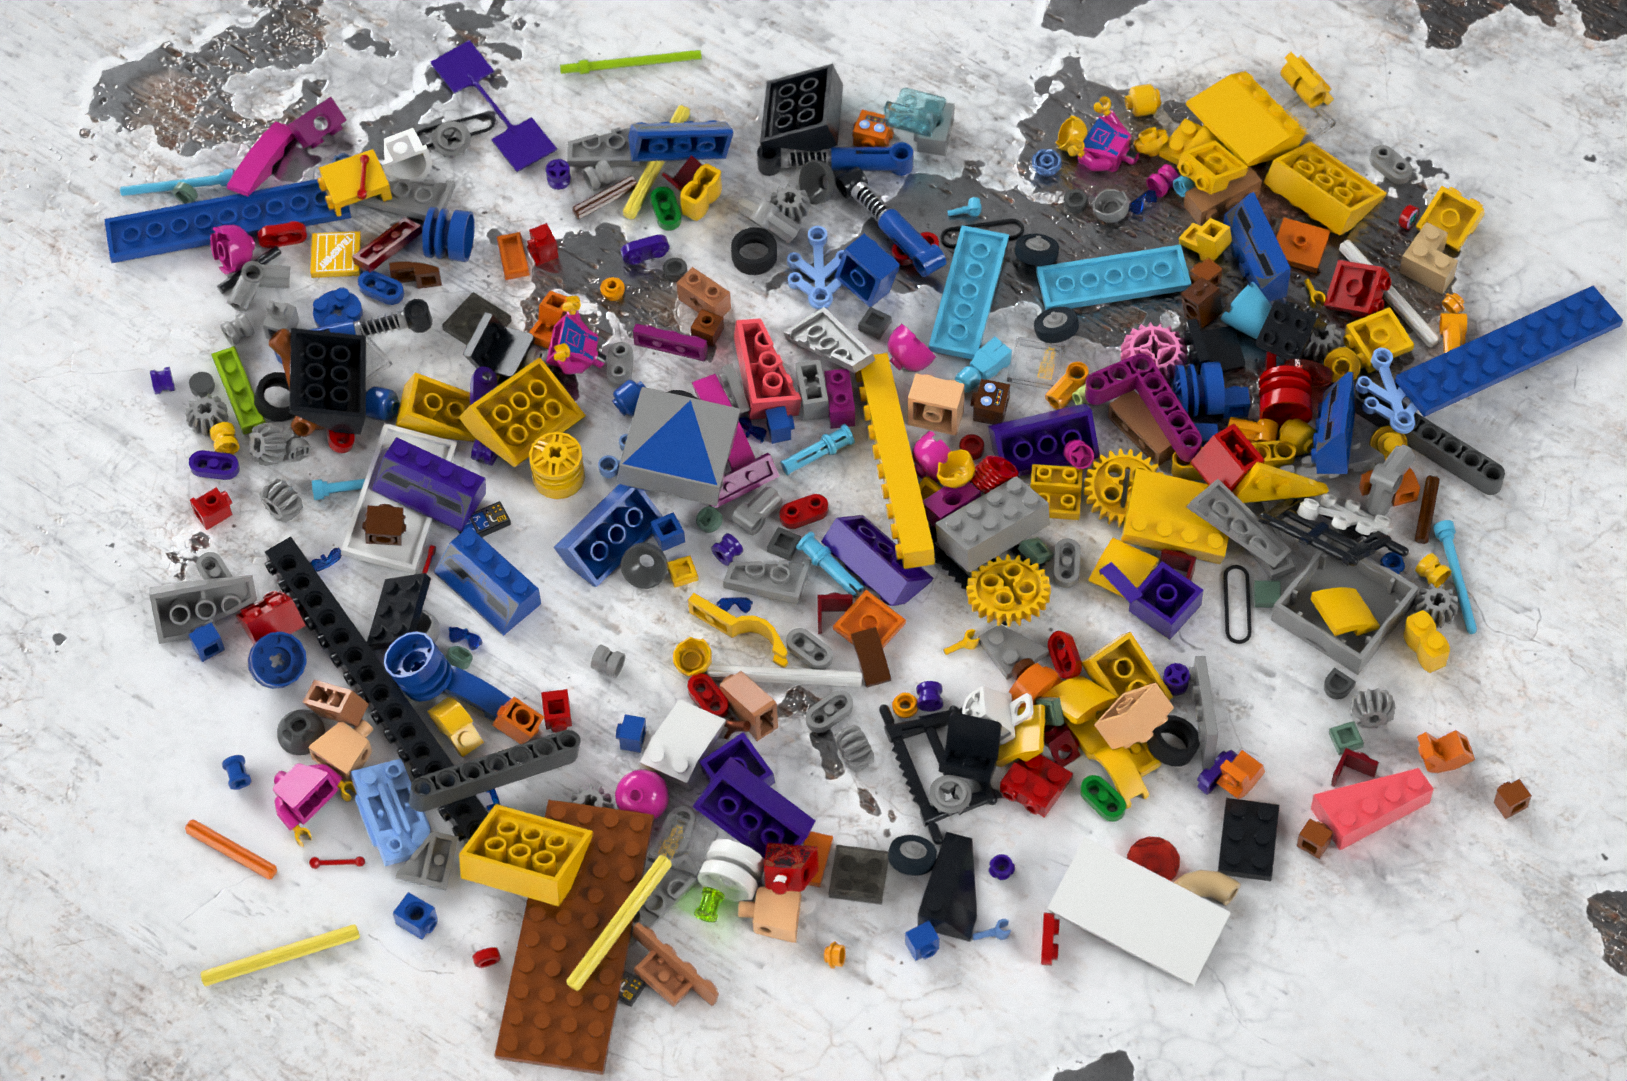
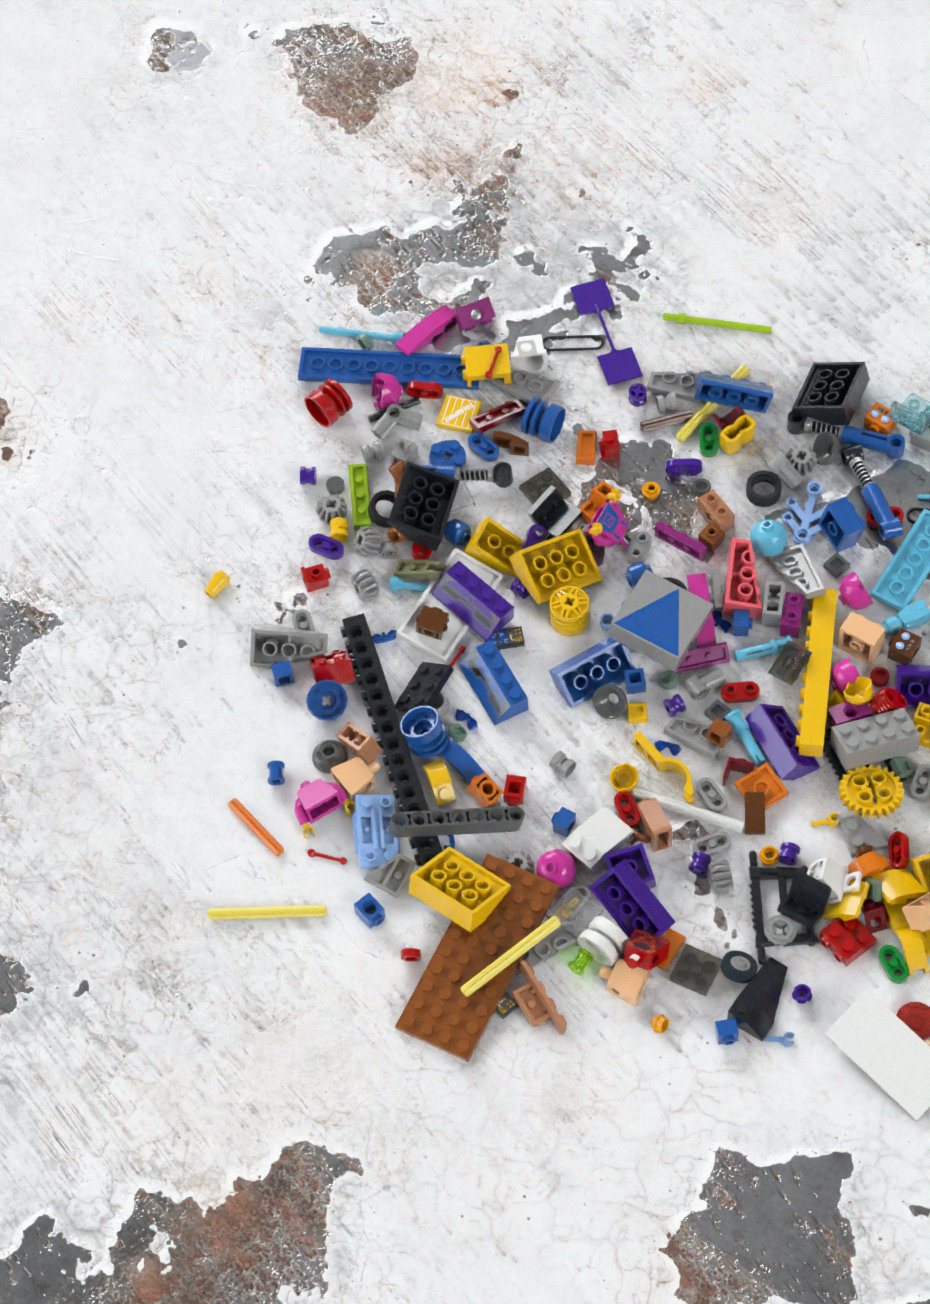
camera: 20 degrees right, 0 degrees up
light grey gear [432,121,471,158] -> none
red plate [1041,912,1060,966] -> none
none -> yellow cone [204,570,230,598]
none -> red wheel [304,379,353,428]
none -> olive hinge [393,559,446,580]
none -> dark purple wheel [688,852,712,876]
none -> dark orange plate [706,718,733,749]
none -> medium azure cylinder [750,519,788,556]
none -> clear smoke plate [768,640,812,686]

